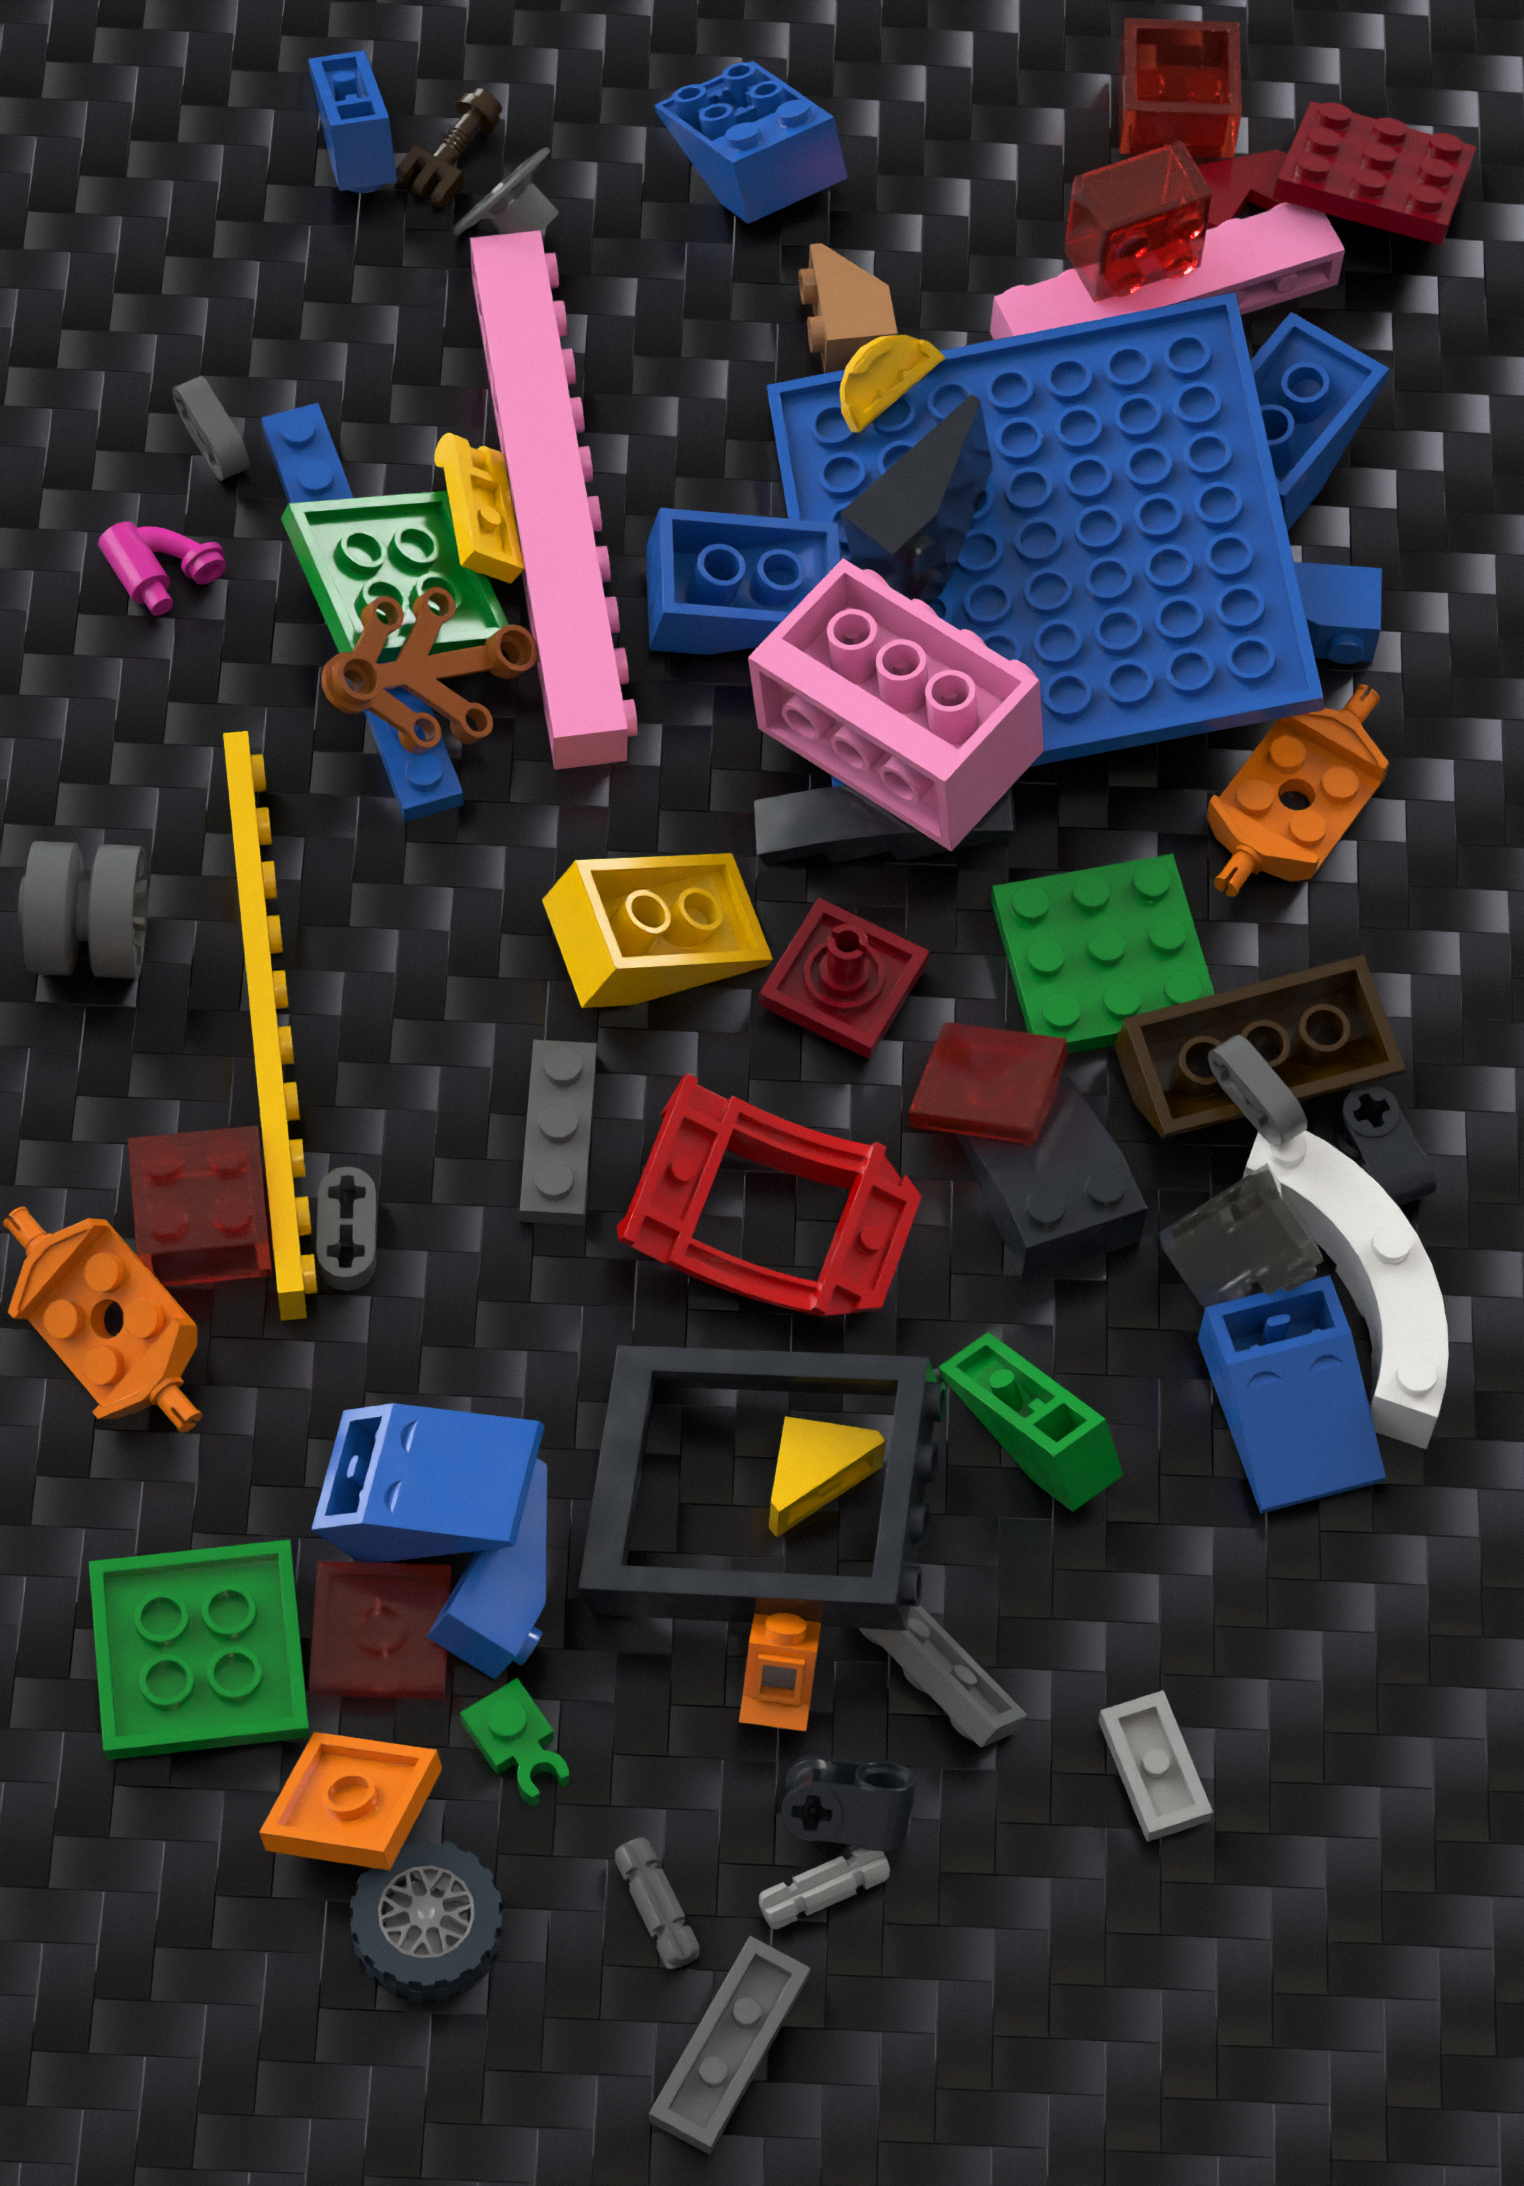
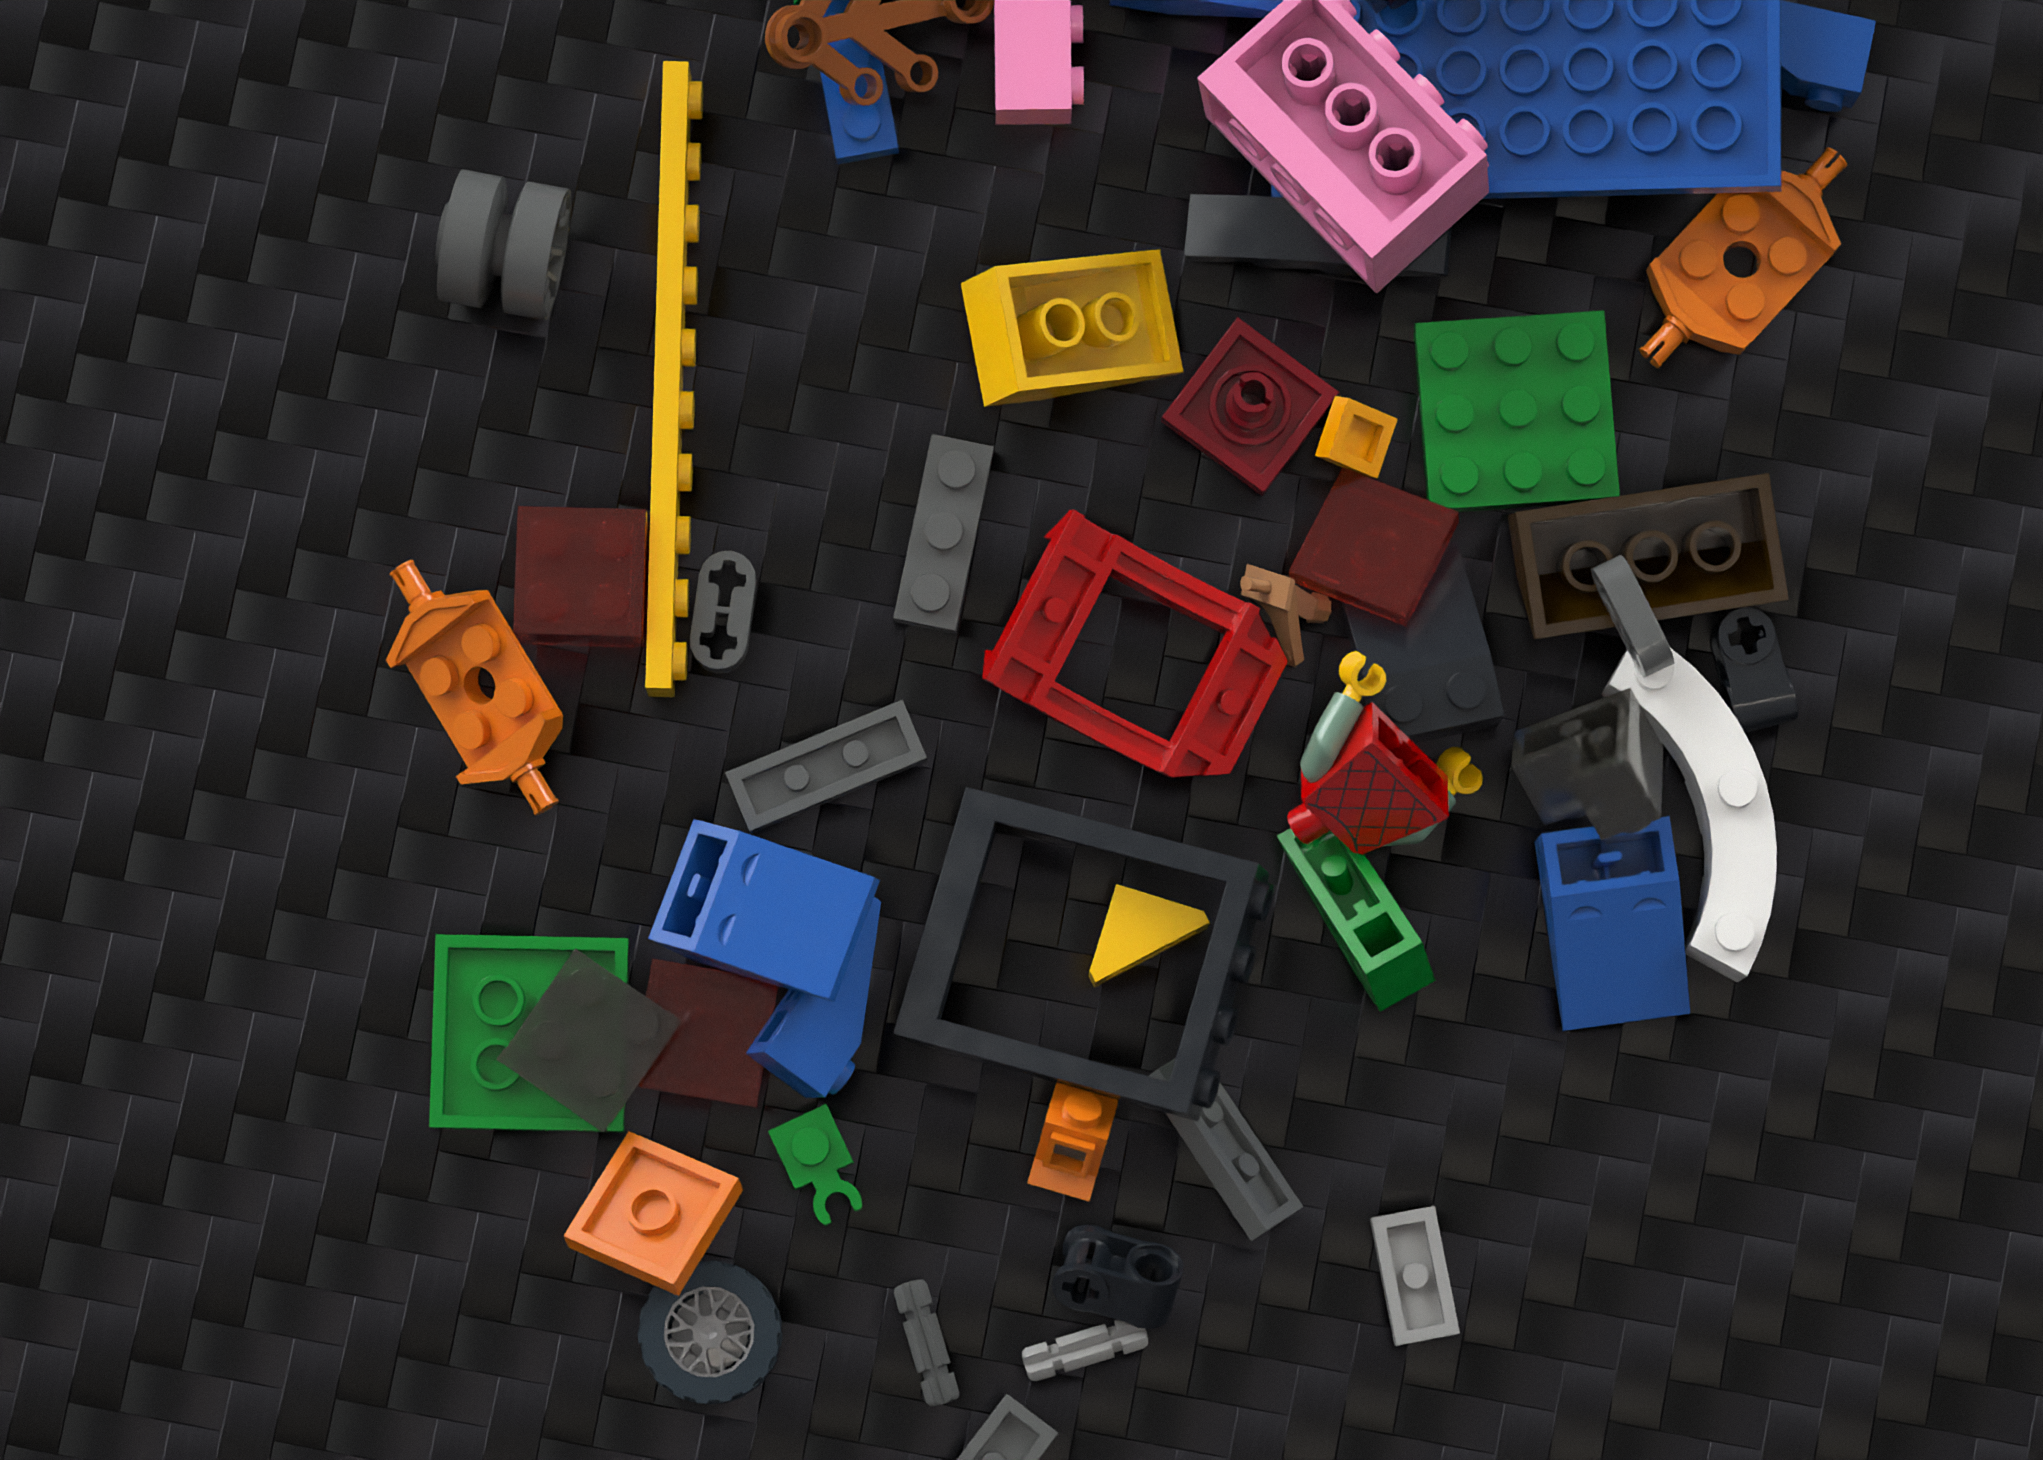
camera: 10 degrees right, 20 degrees up
none -> clear smoke piece [497,949,682,1134]
none -> dark grey plate [725,699,927,834]
none -> medium nougat piece [1240,564,1331,667]
none -> red torso [1287,651,1483,854]
none -> light orange plate [1314,396,1398,479]

